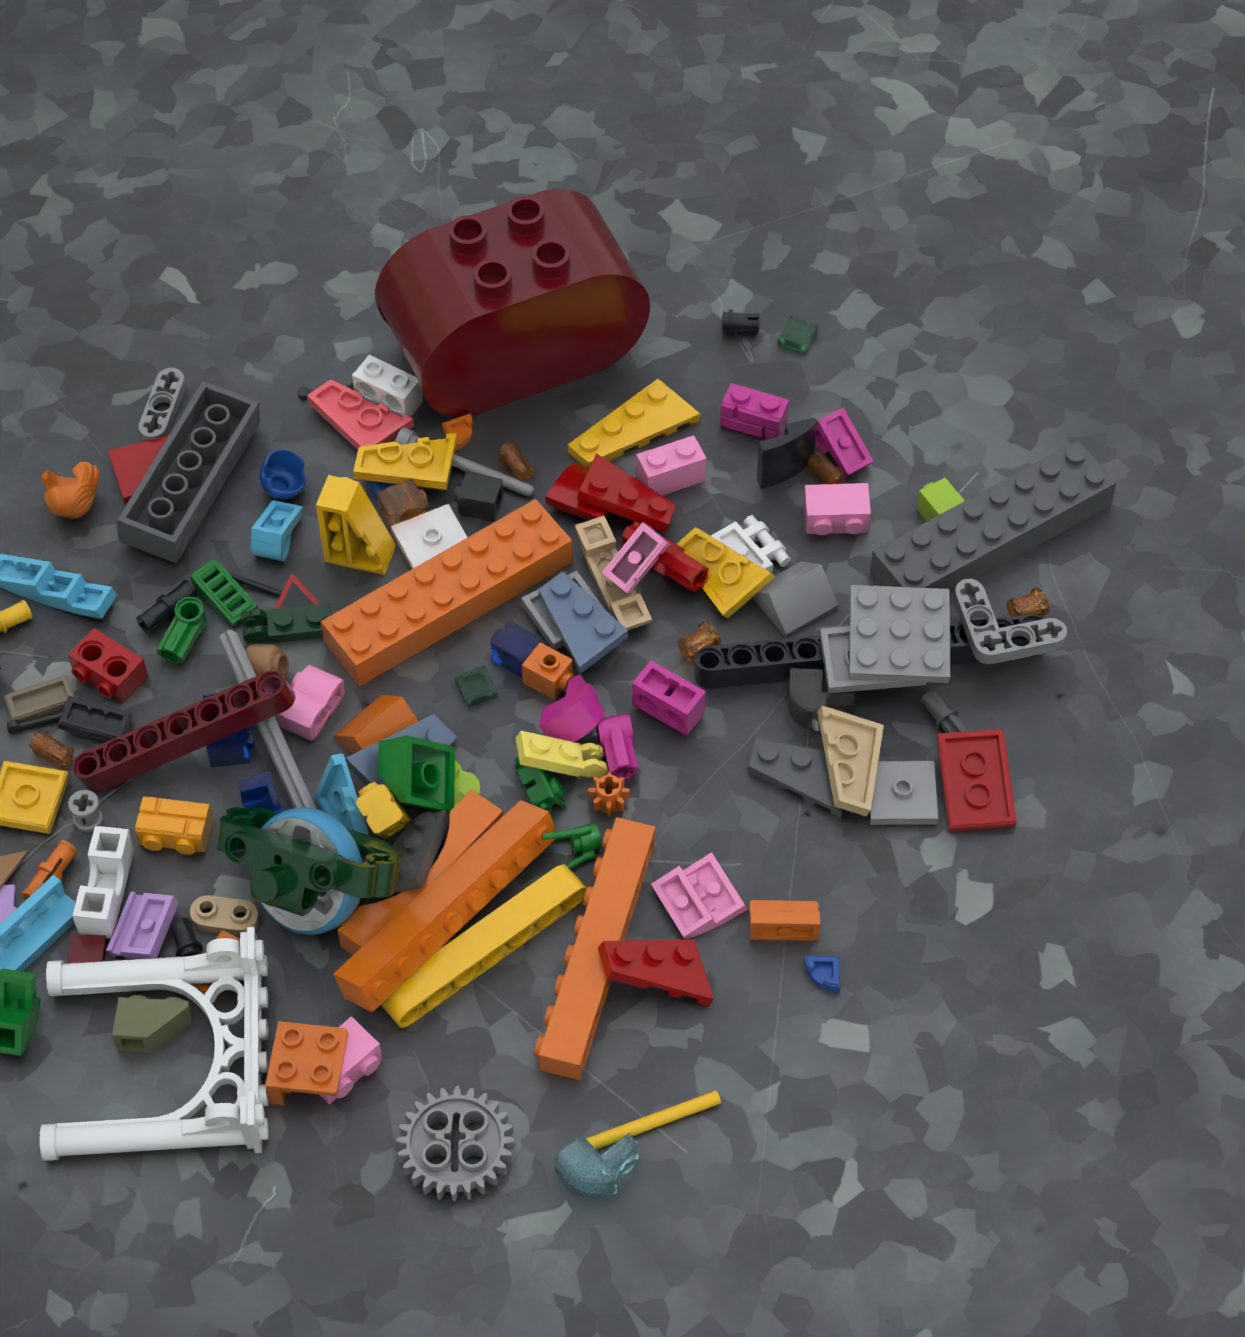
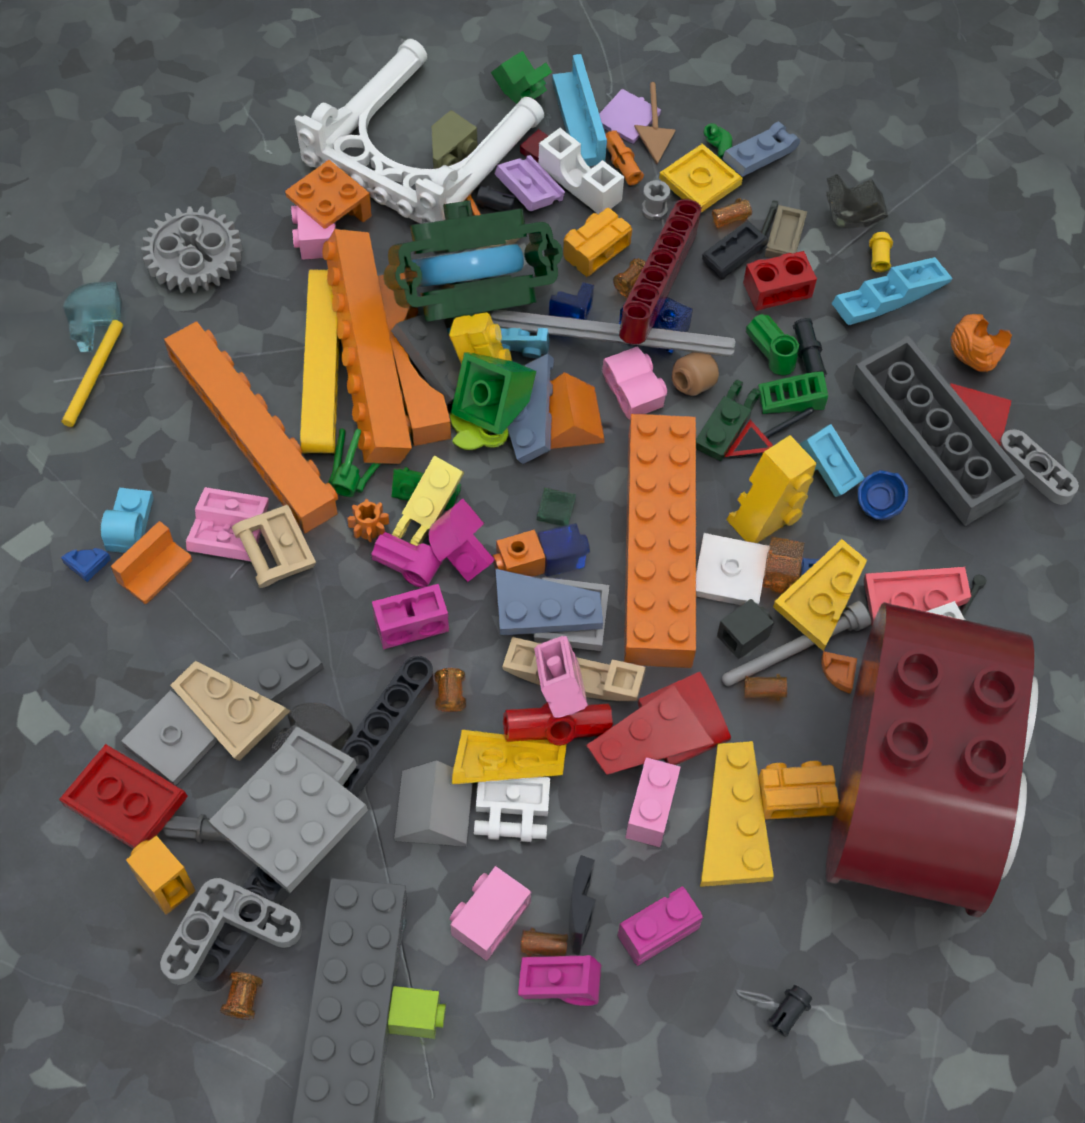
camera: 125 degrees right, 5 degrees up
red wing [598,939,714,1006] -> none
clear green tile [778,316,818,353] -> none
none -> medium azure plate [101,488,154,553]
none -> light orange brick [126,835,195,915]
none -> tan plate [232,505,316,588]
none -> clear orange bush [613,258,646,298]
none -> light orange brick [758,761,839,820]

